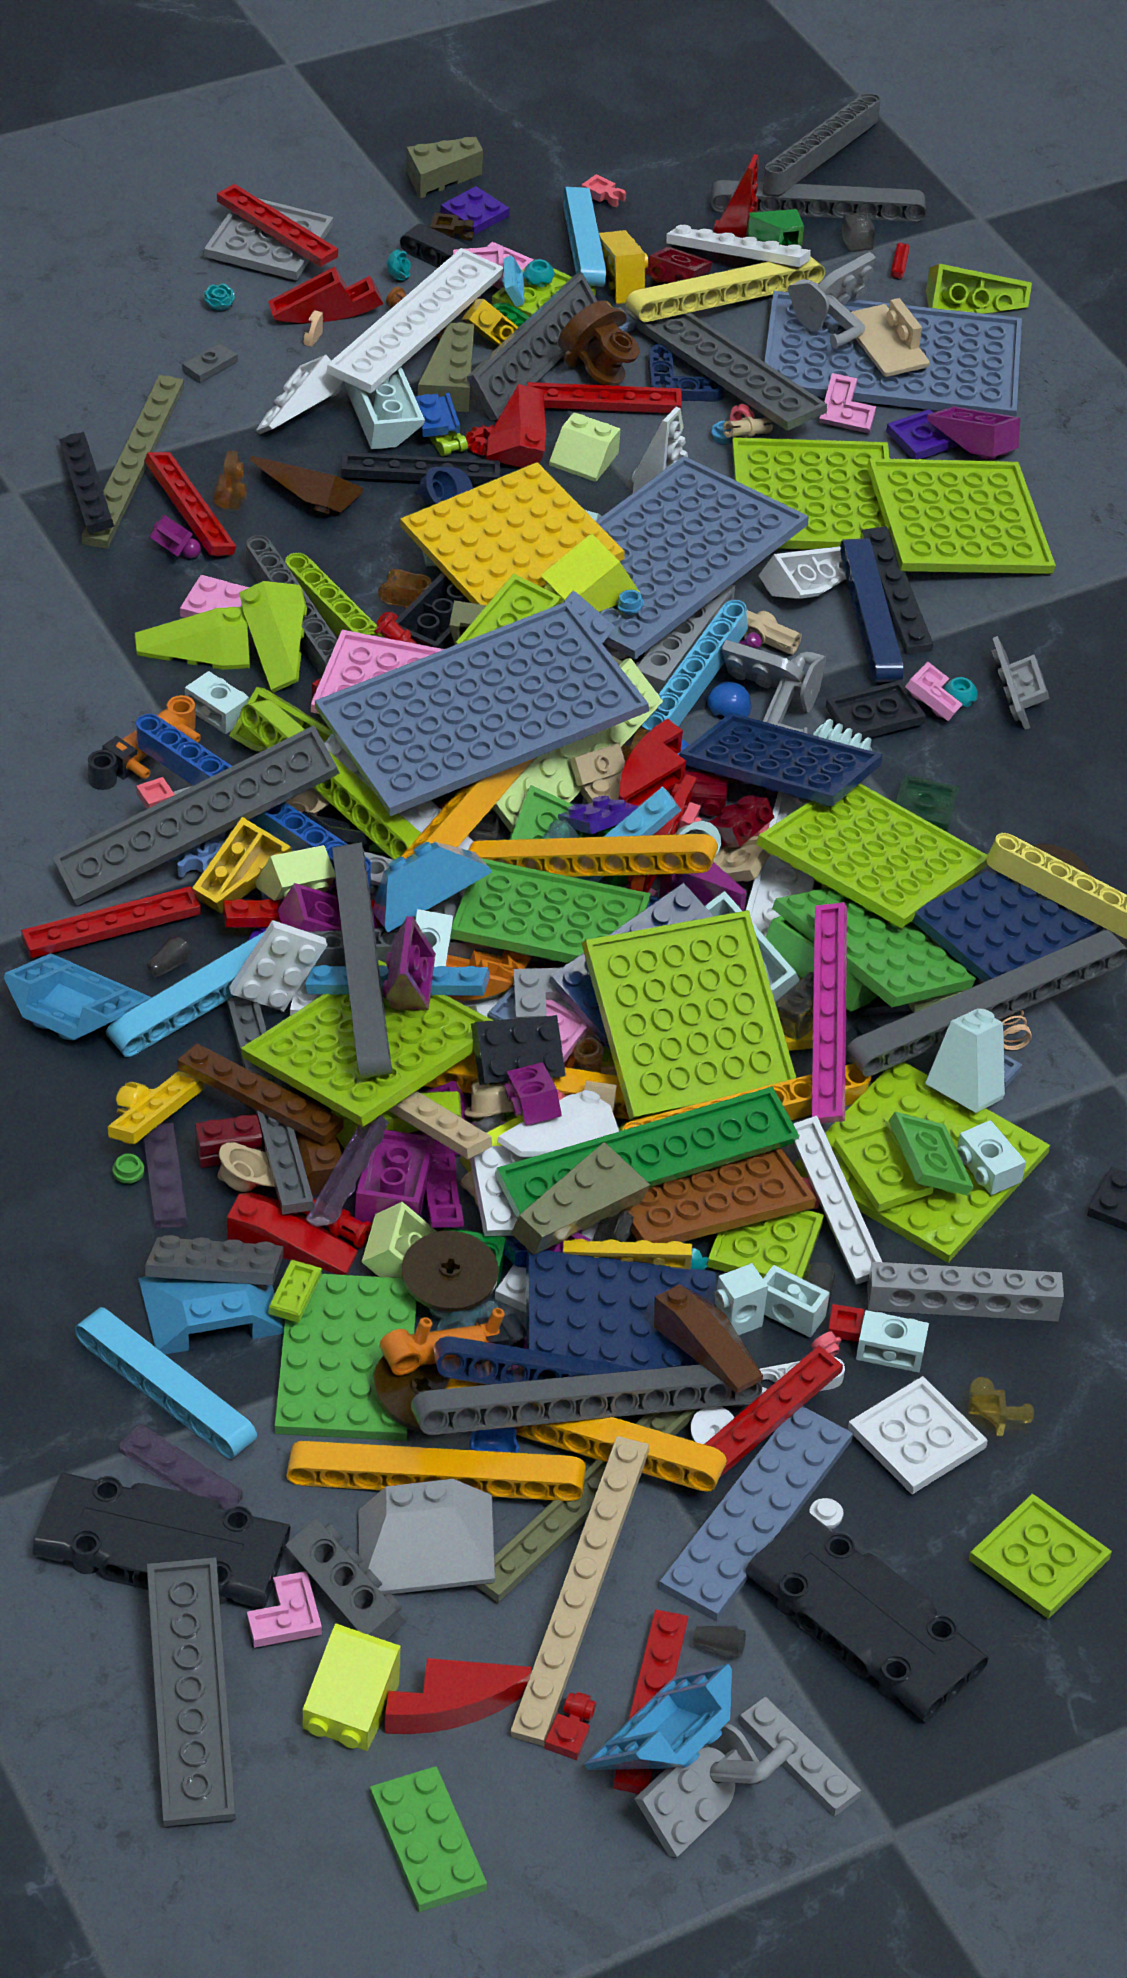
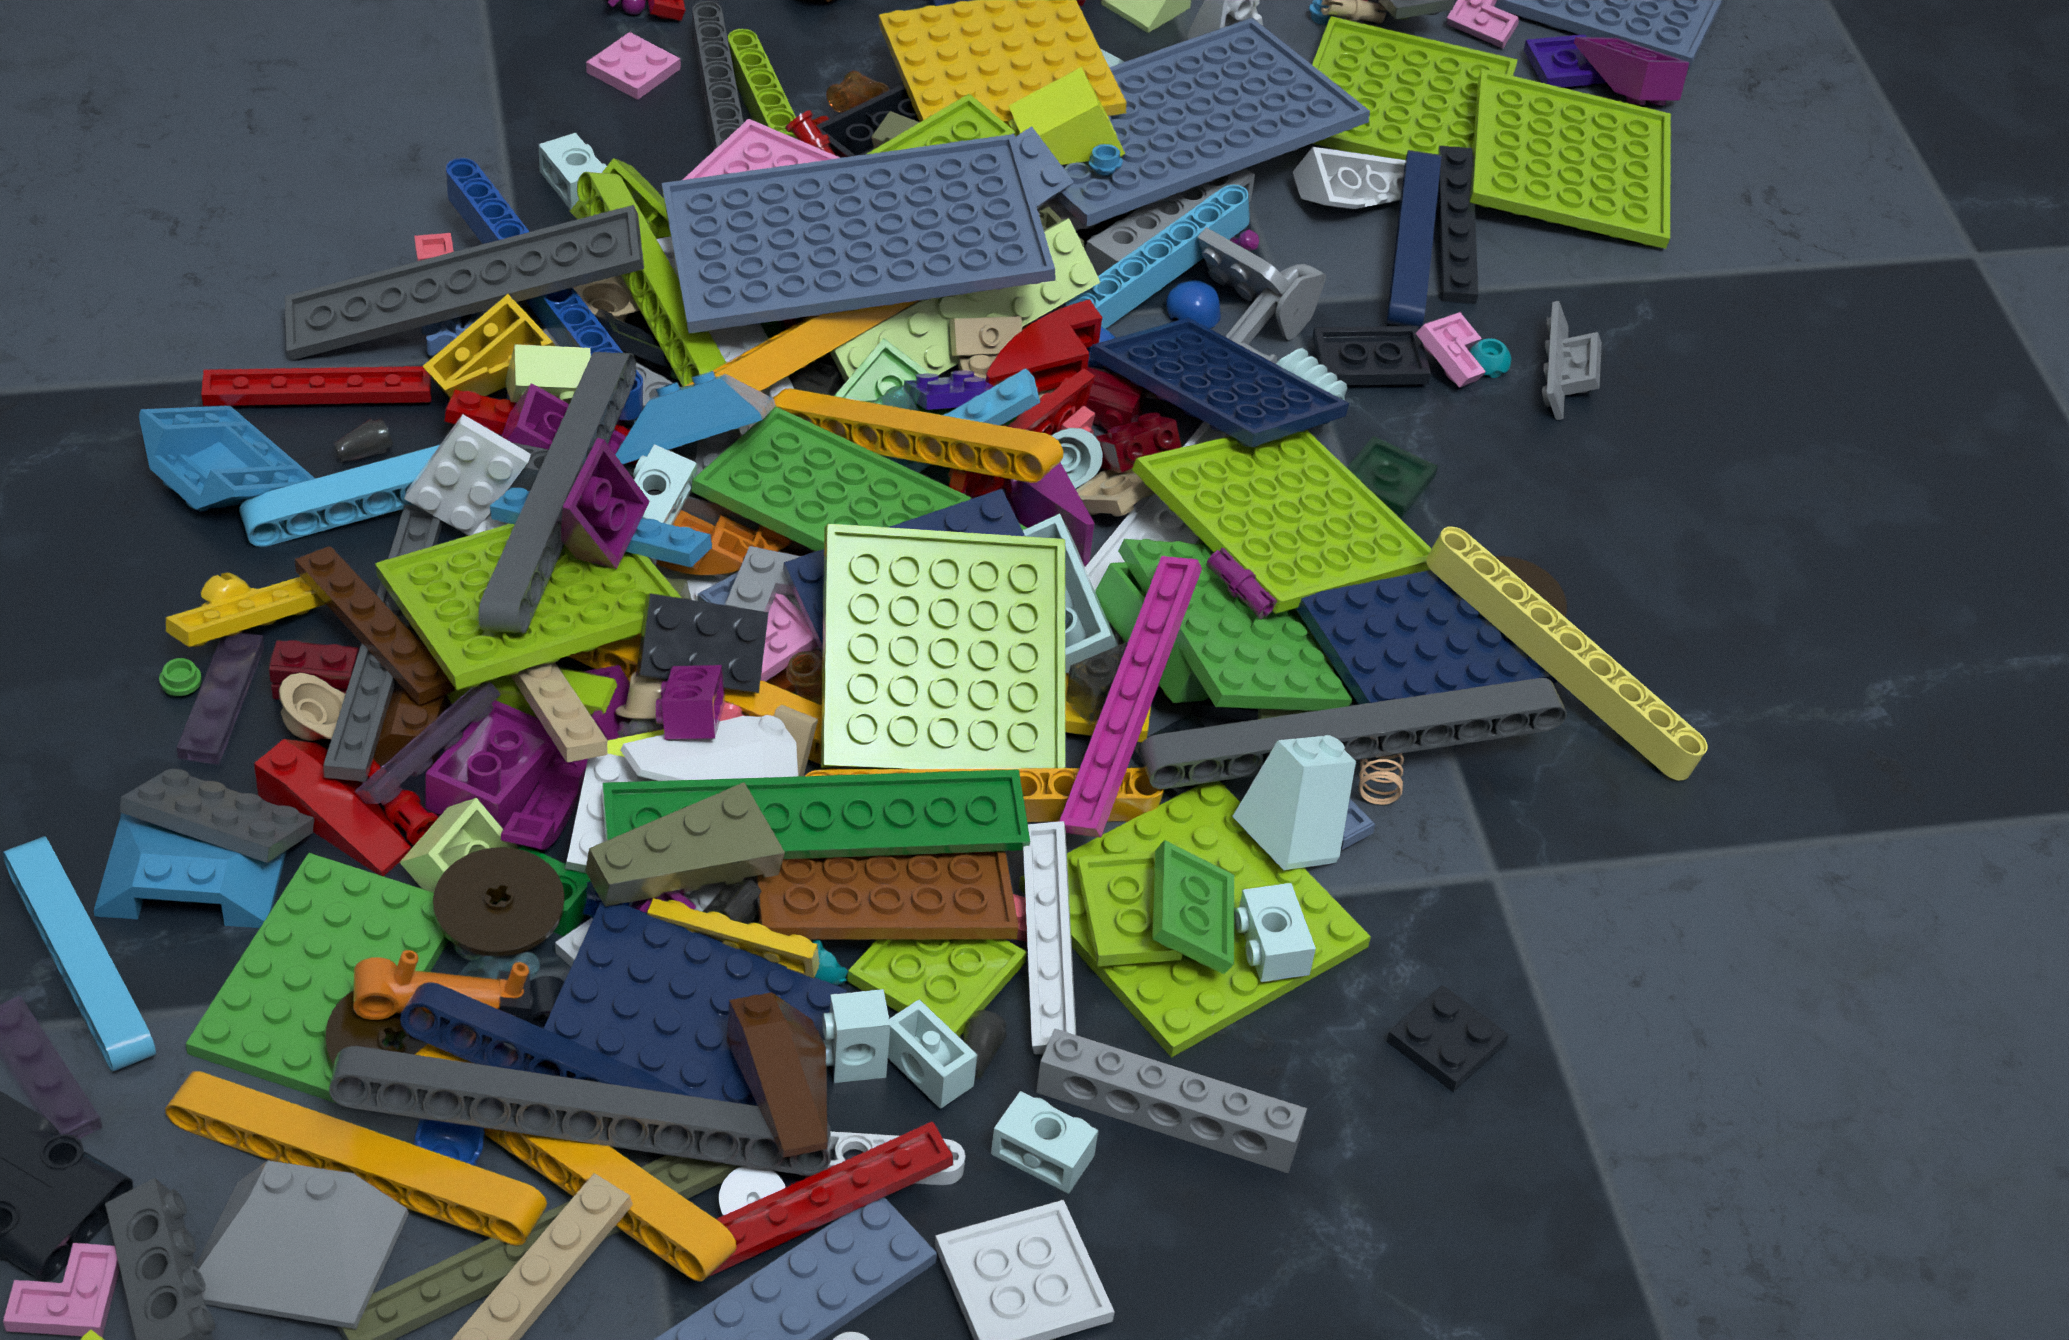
camera: 15 degrees right, 0 degrees up
piece [88,695,201,790] -> none
lime wedge [135,607,250,670] -> none
lime wedge [239,581,307,693] -> none
lime plate [269,1260,322,1323] -> none
tan piece [744,610,802,655] -> none
coral plate [811,1331,841,1356] -> none
red plate [828,1304,864,1342] -> none
clear yellow piece [968,1377,1034,1436] -> none
none -> magenta pin [1206,548,1277,619]

